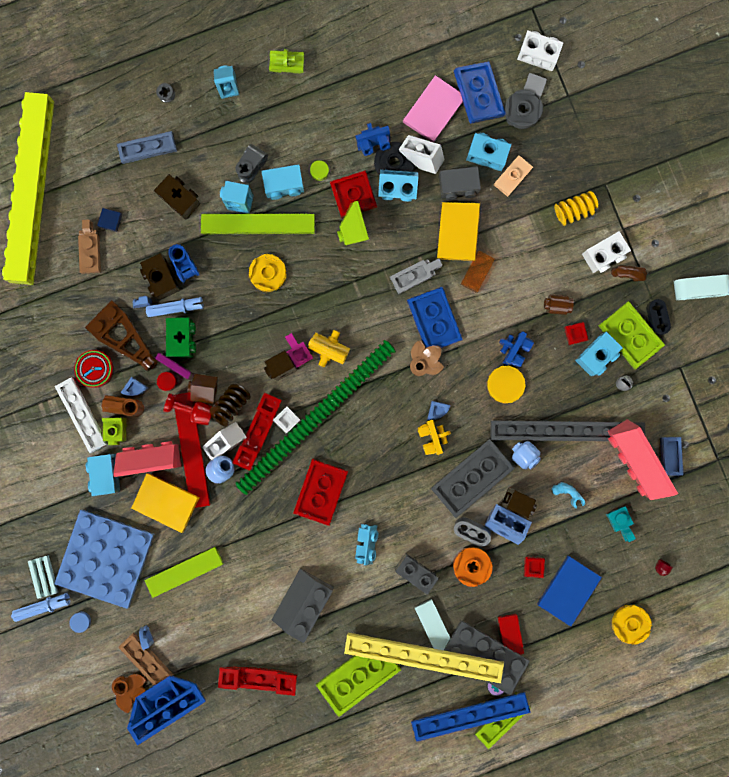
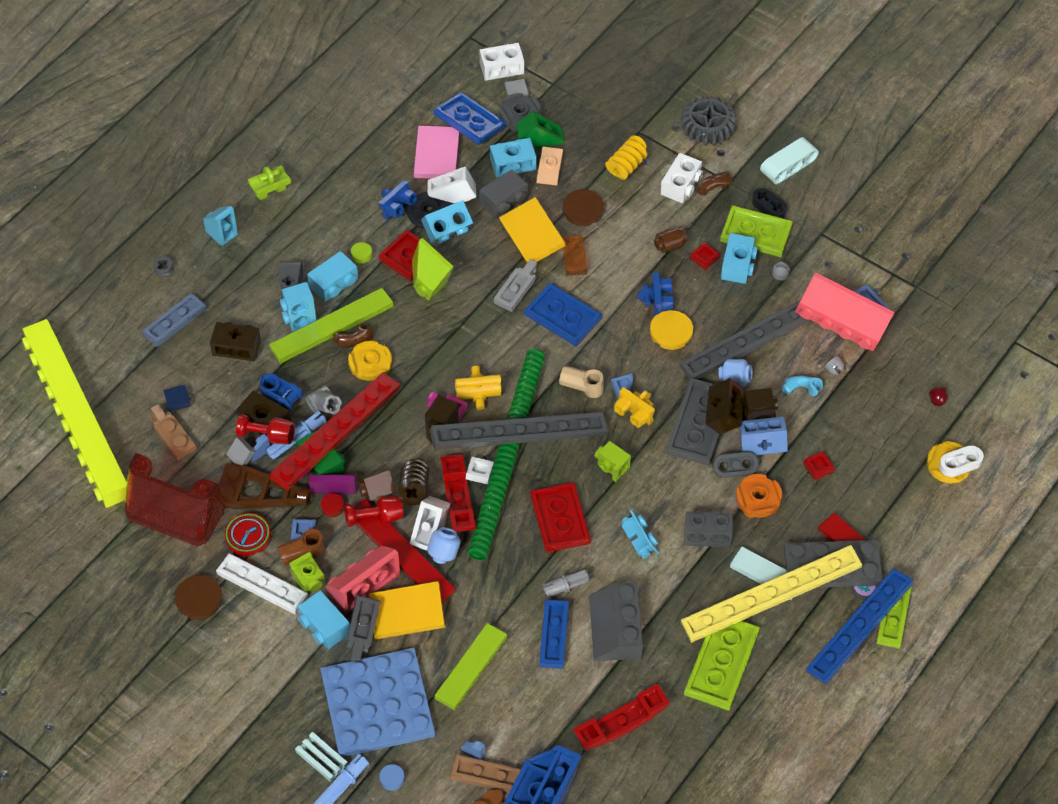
camera: 30 degrees left, 30 degrees down
medium nougat plate [410,340,444,376] -> none
blue tile [537,555,602,627] -> none
teal plate [606,506,636,542] -> none
none -> clear red windscreen [124,453,224,546]
none -> reddish brown tile [175,575,222,620]
none -> light grey tile [226,437,255,466]
none -> red piece [236,414,295,444]
none -> red plate [270,373,400,491]
none -> light grey piece [305,386,342,415]
none -> reddish brown piece [333,323,374,347]
none -> dark grey hinge [346,595,380,662]
none -> dark grey plate [430,412,608,450]
none -> green slope [516,111,565,147]
none -> blue plate [539,600,569,669]
none -> light grey axle [542,570,589,598]
none -> tan piece [559,366,604,398]
none -> reddish brown tile [562,189,604,227]
none -> lime brick [594,441,631,482]
none -> dark grey gear [681,96,736,146]
none -> dark brown brick [705,378,744,434]
none -> light grey hinge [825,356,844,375]
none -> white plate [939,446,984,477]

